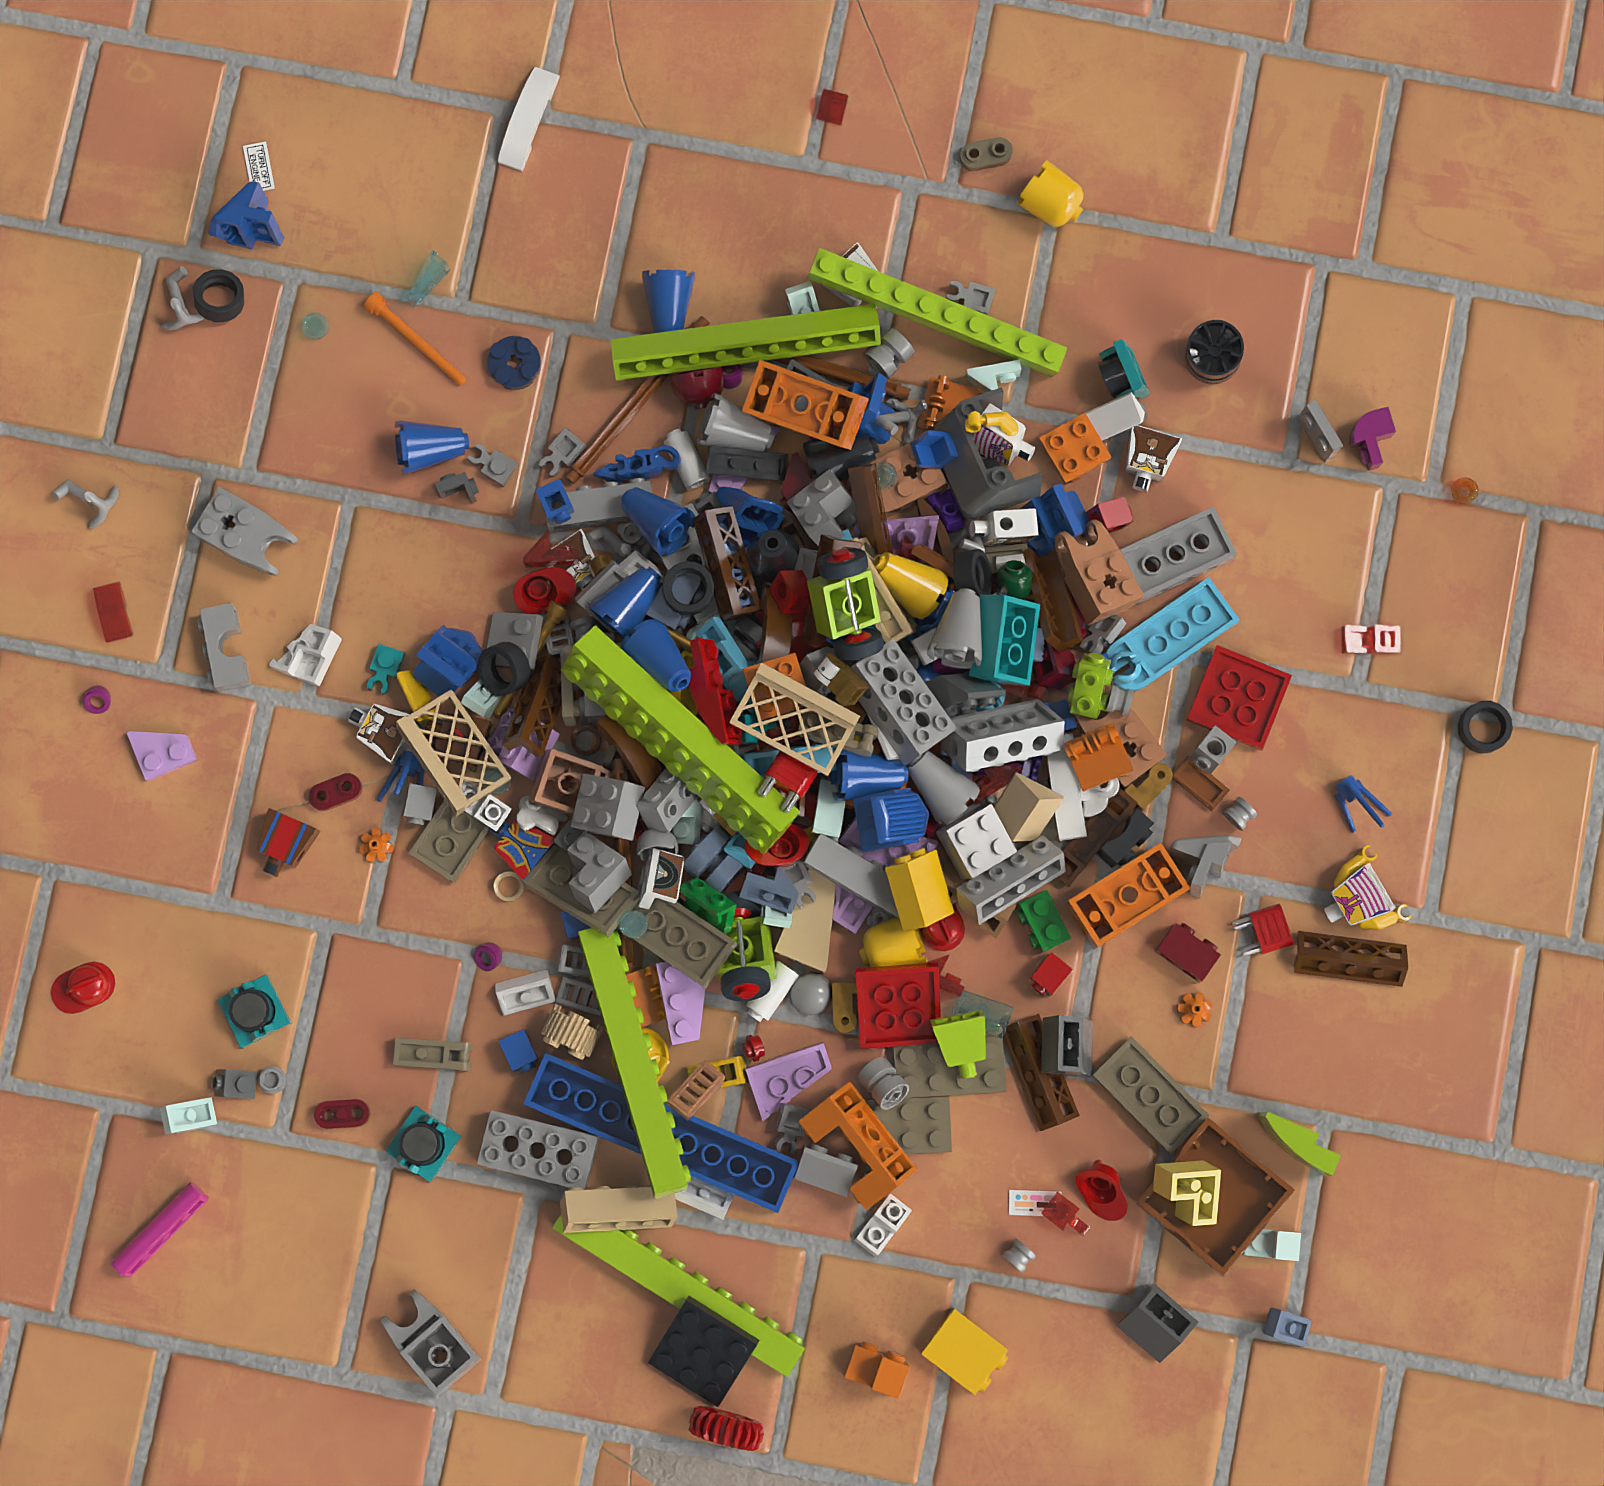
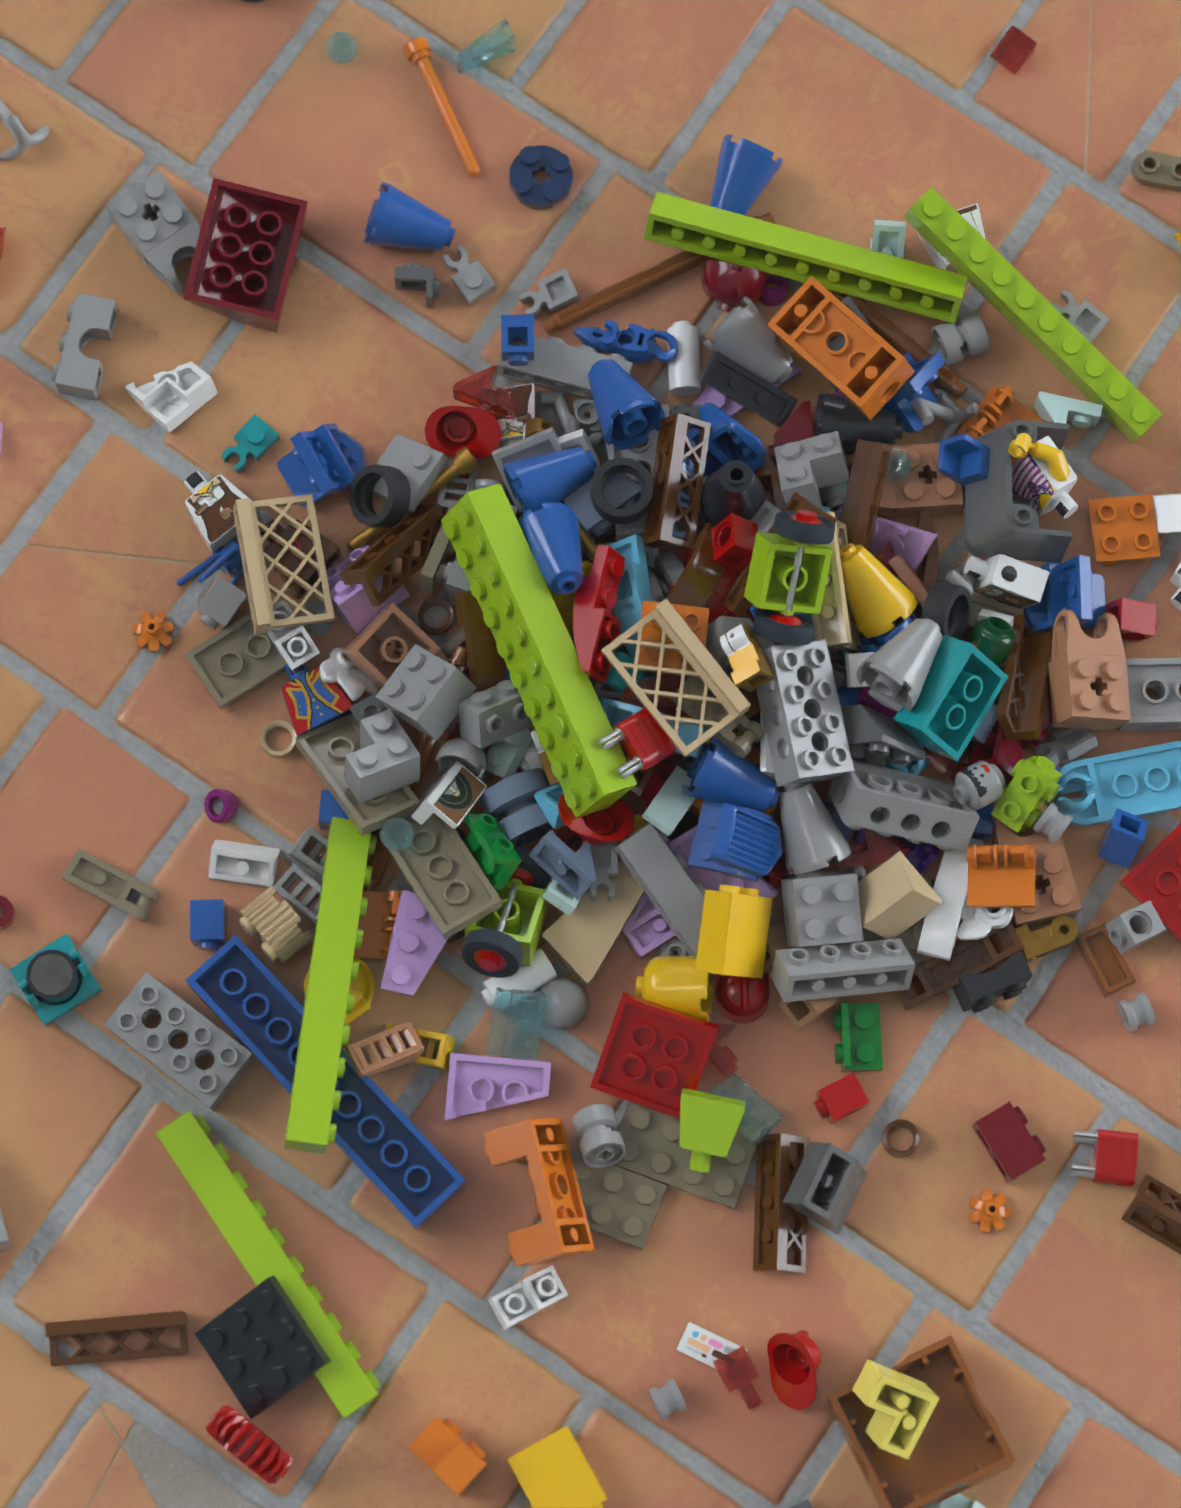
camera: 20 degrees right, 5 degrees down
torso [257,808,320,877] -> none
dark red plate [309,773,363,811] -> none
yellow slope [396,670,436,725] -> none
light aqua slope [461,678,509,718] -> none
tan brick [560,1185,678,1233] -> none
white plate [675,1176,734,1220] -> none
red plate [743,1035,765,1062] -> none
light grey plate [774,1102,810,1154] -> none
light grey slope [794,1144,858,1197] -> none
pearl gold leg [832,982,857,1033] -> none
dark purple plate [926,488,965,533] -> none
orange plate [1065,842,1191,950] -> none
dark tan plate [1092,1036,1209,1154] -> none
light grey piece [1170,835,1242,899] -> none
lime slope [1257,1111,1341,1176] -> none
none -> reddish brown fence [45,1311,189,1366]
none -> dark red slope [183,178,308,332]
none -> clear light blue plate [486,987,546,1060]
none -> reddish brown piece [882,1119,920,1158]
none -> light grey head [953,761,1005,810]
none -> blue brick [1098,808,1148,868]

